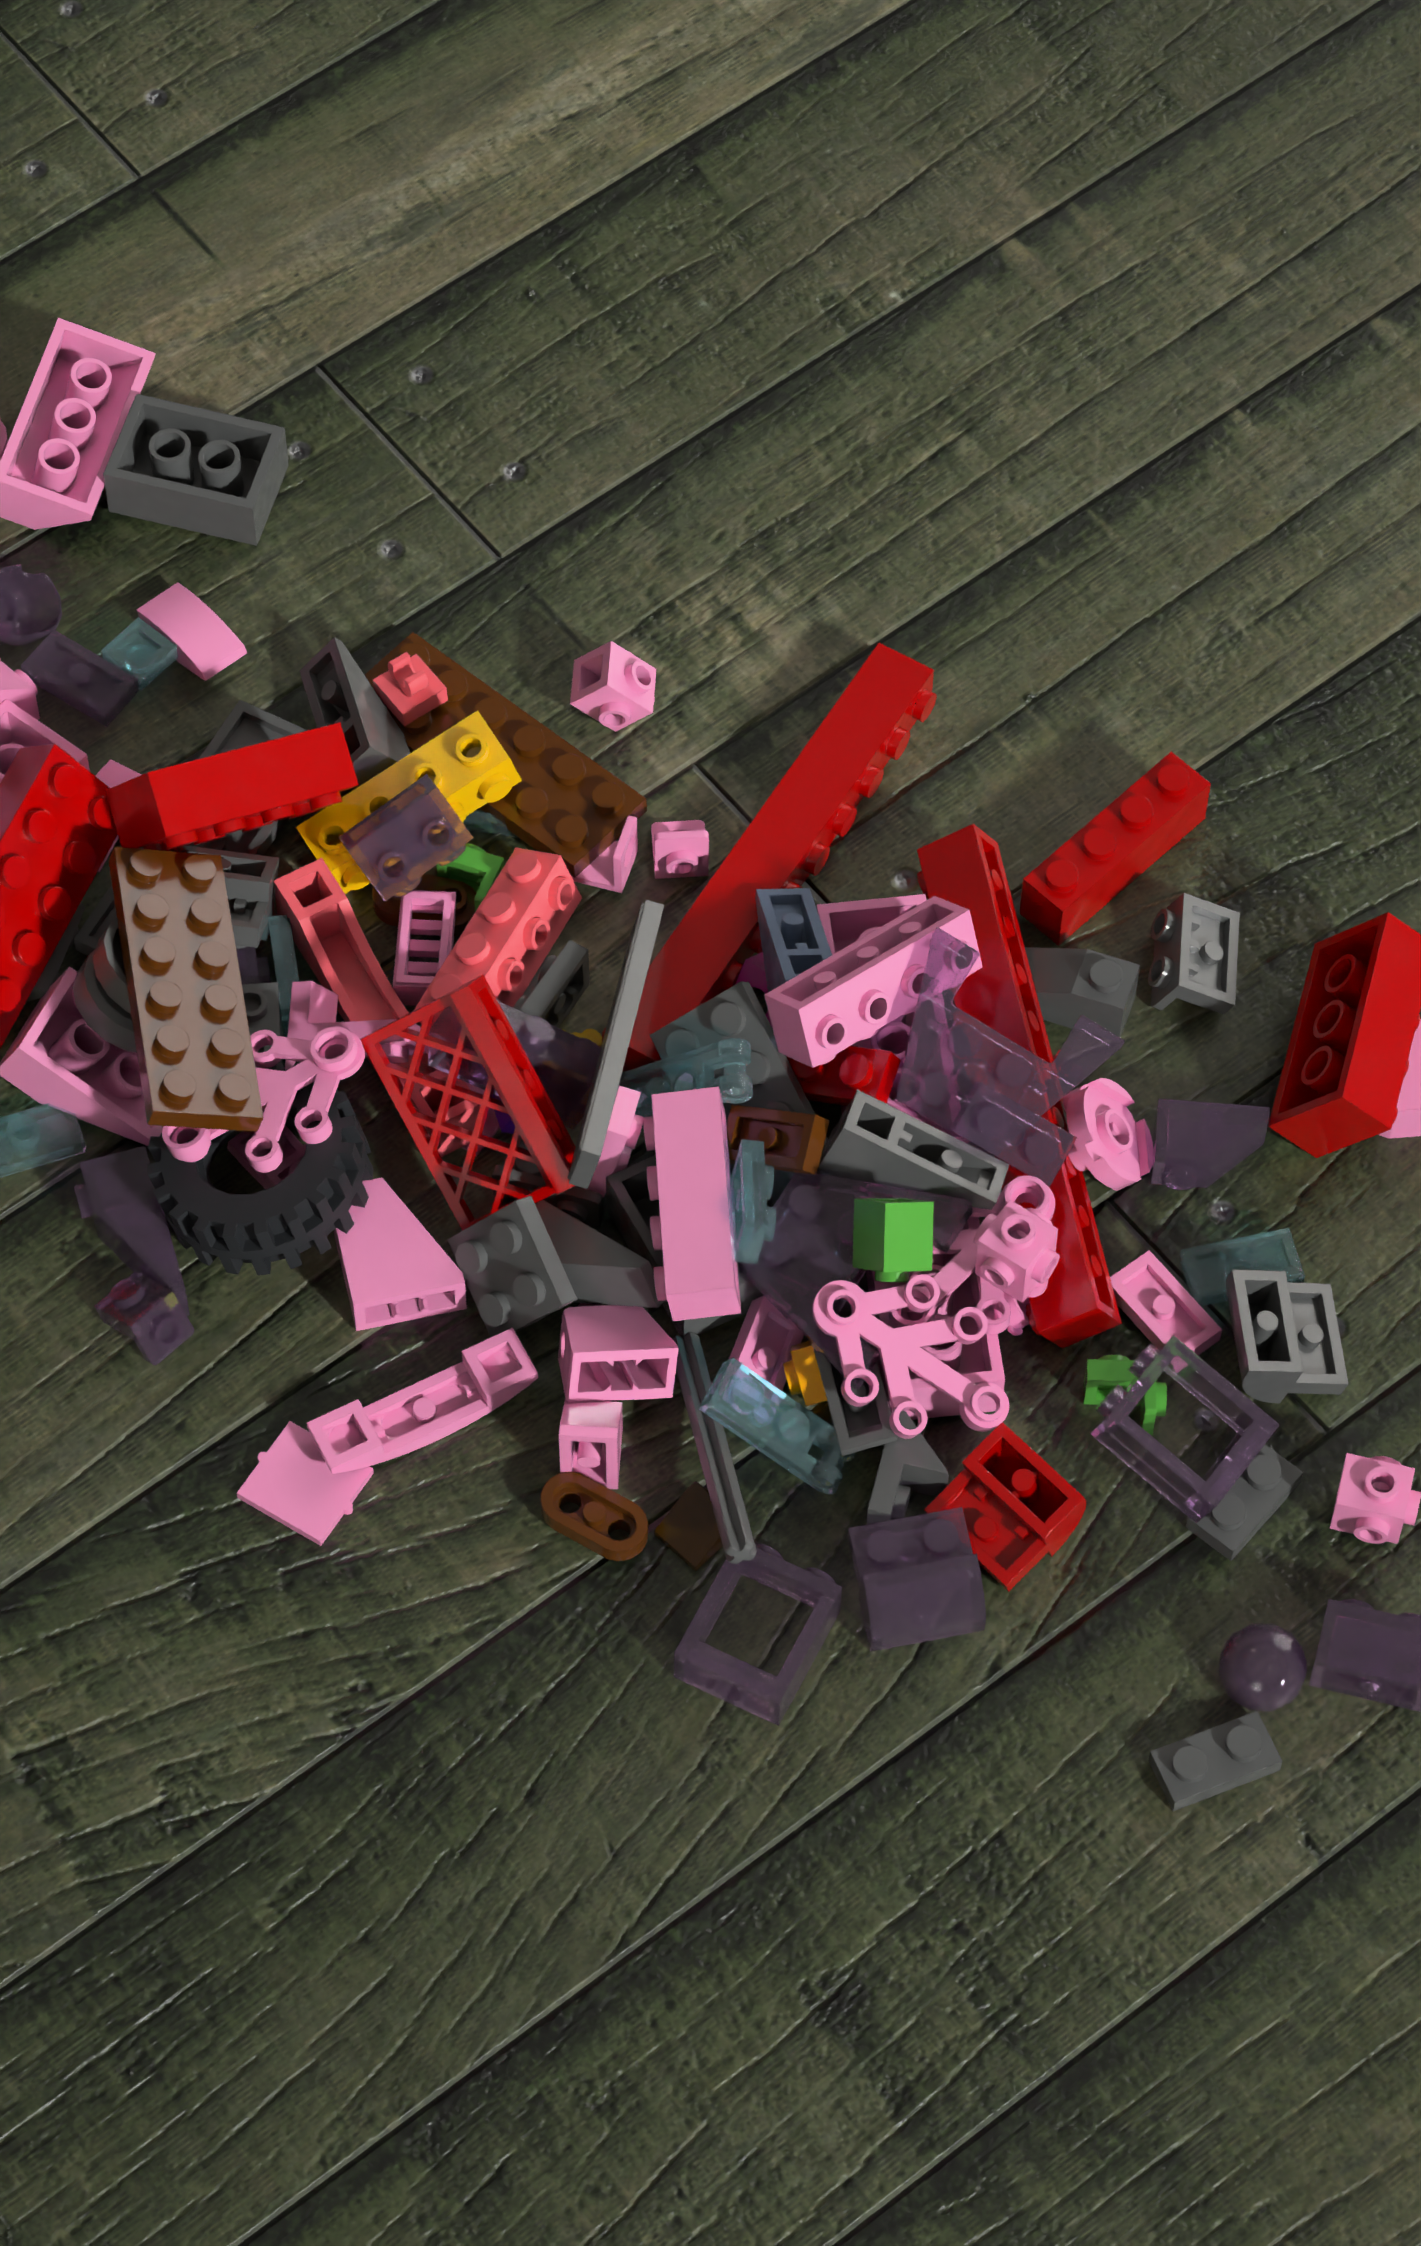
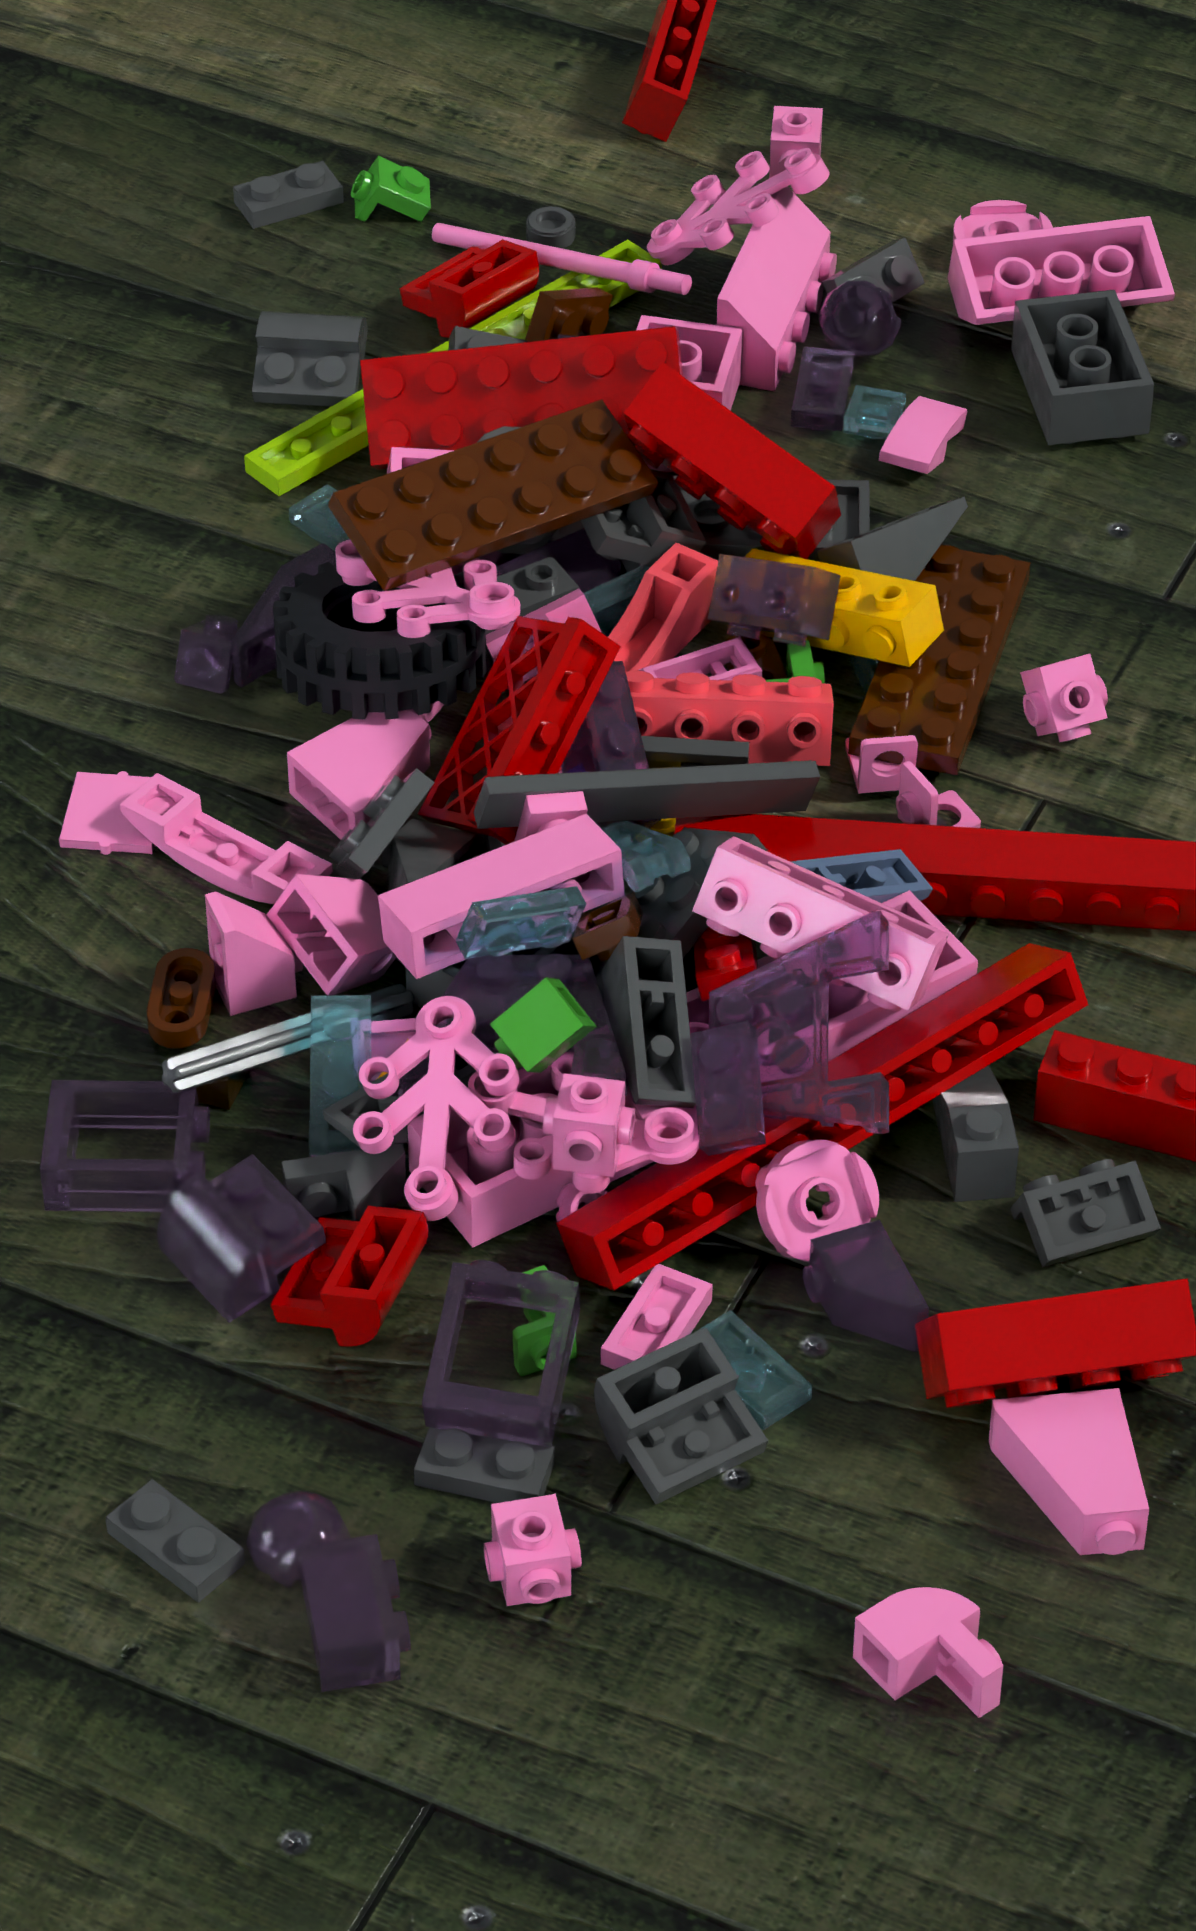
camera: 65 degrees right, 15 degrees down
coral tile [373,652,448,726] -> none

